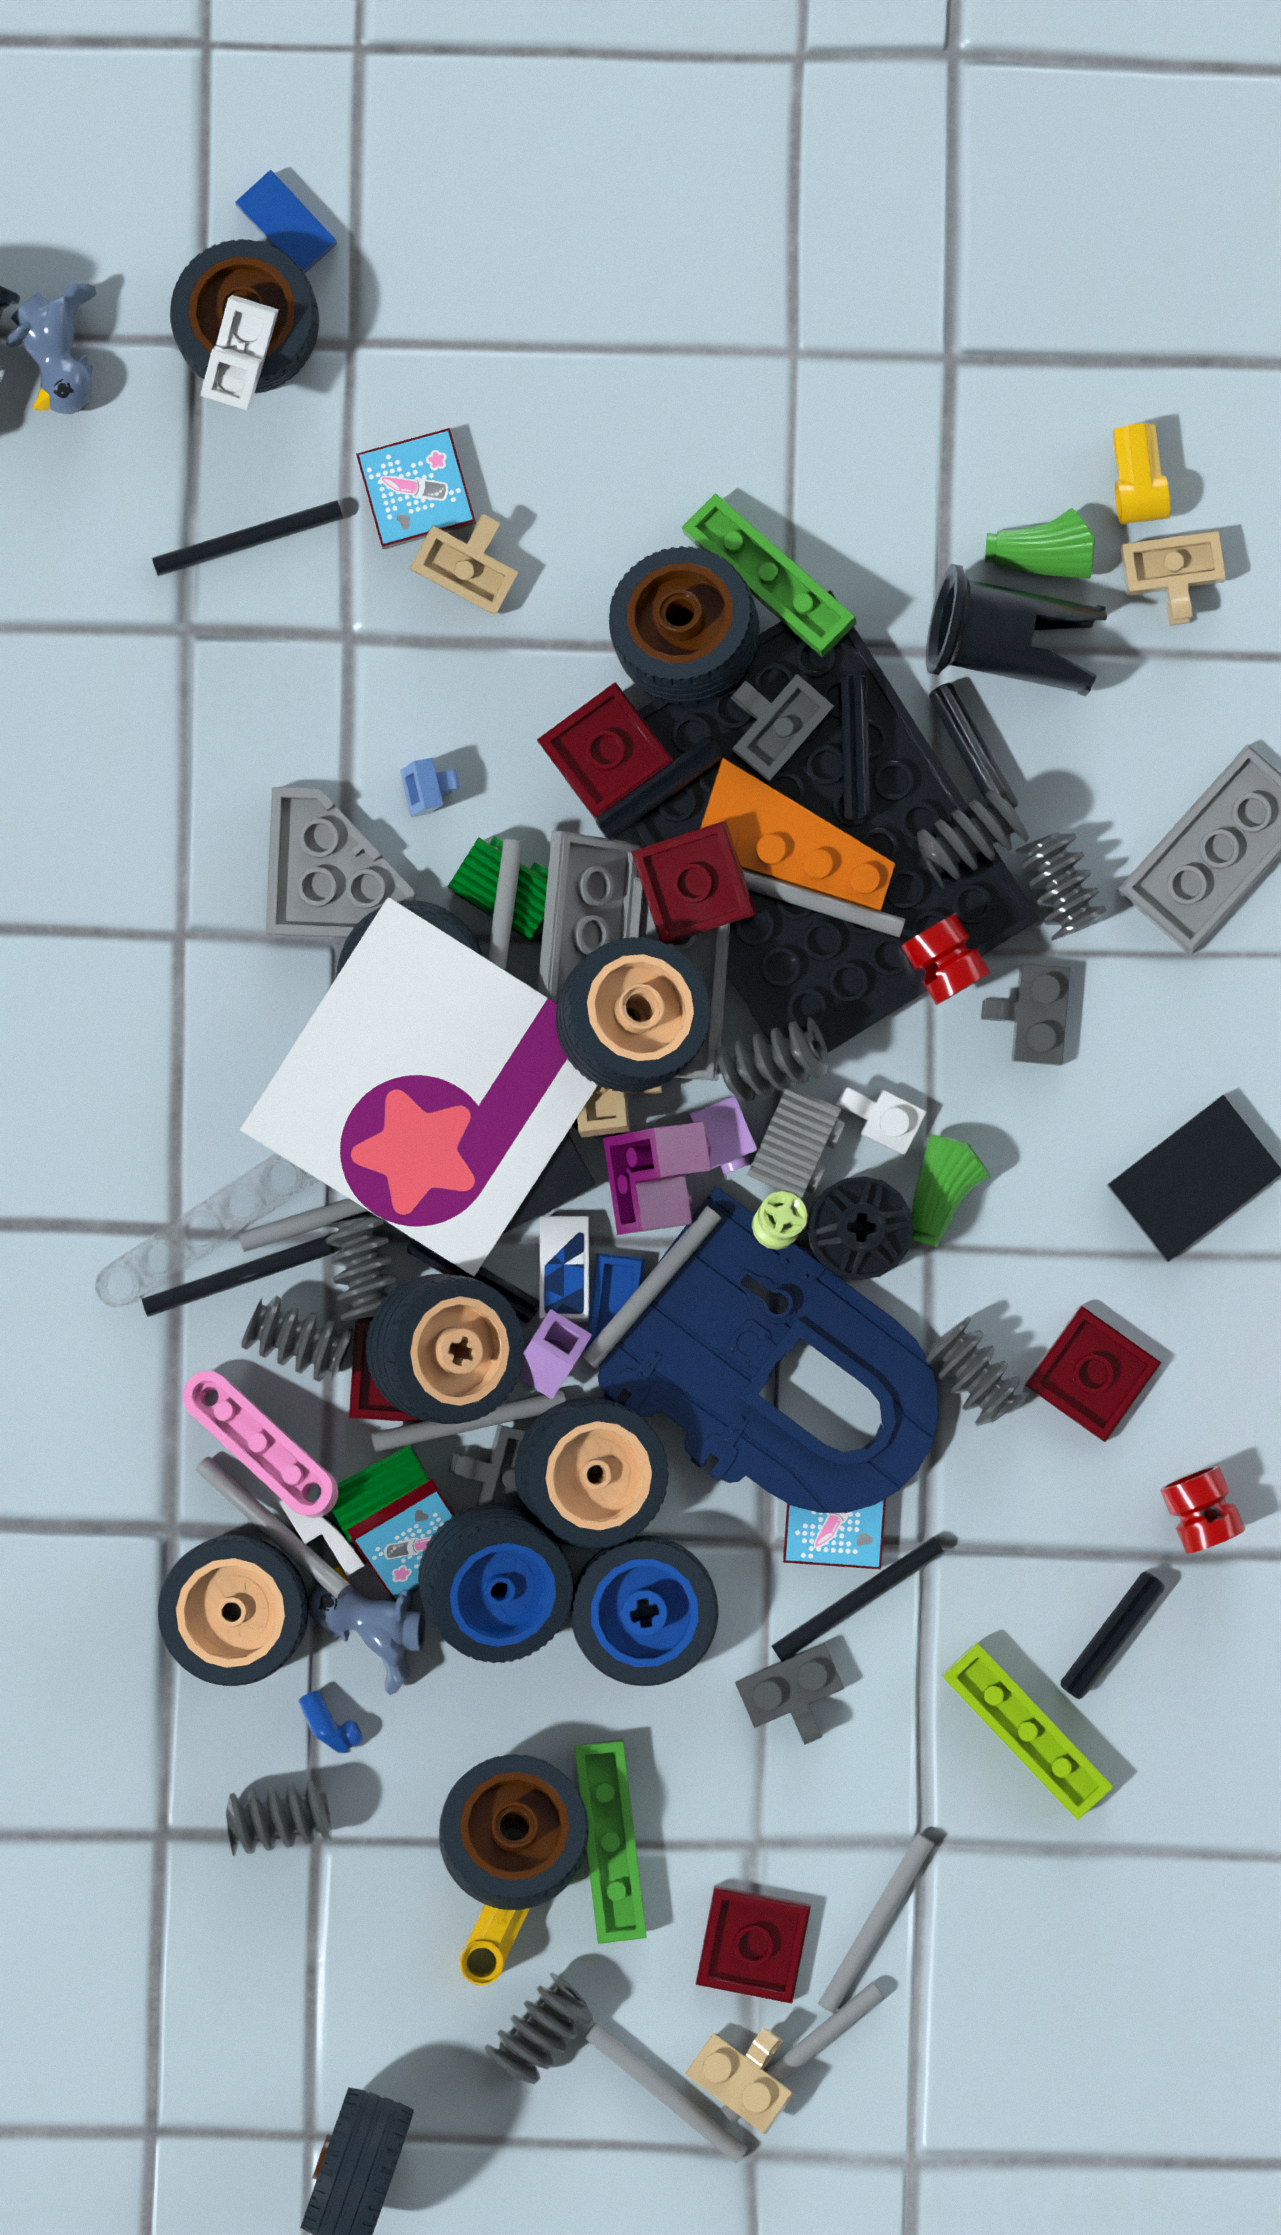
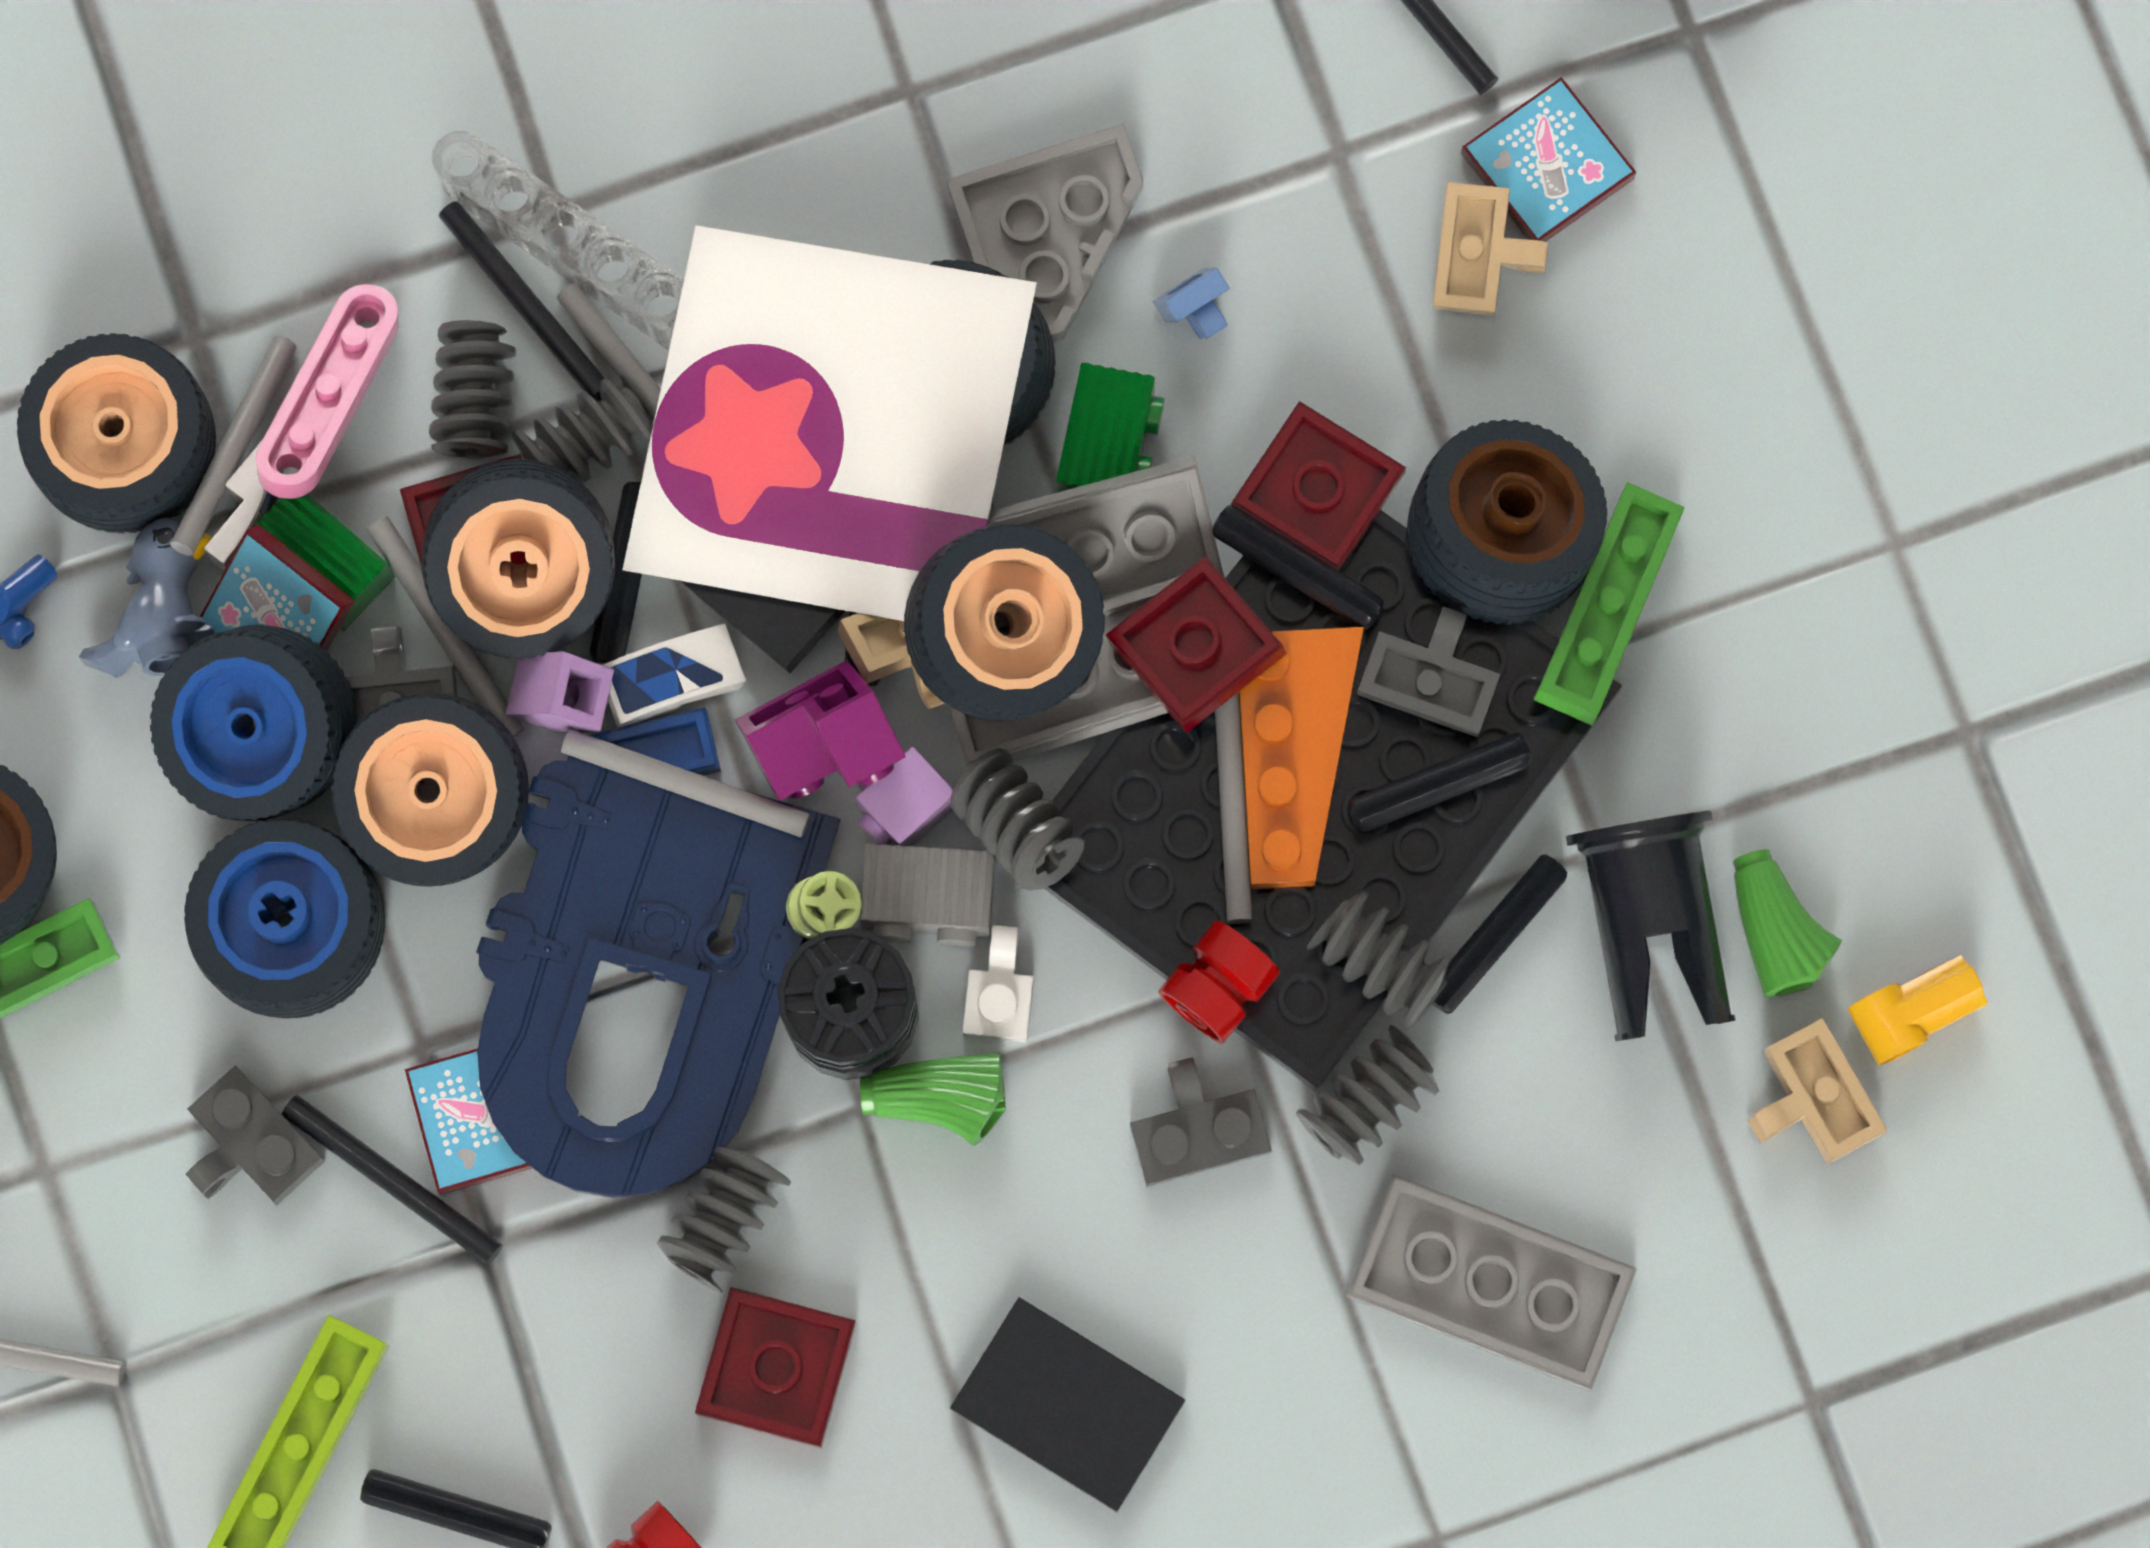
camera: 75 degrees right, 10 degrees down
light grey bar [487,839,523,971] -> none

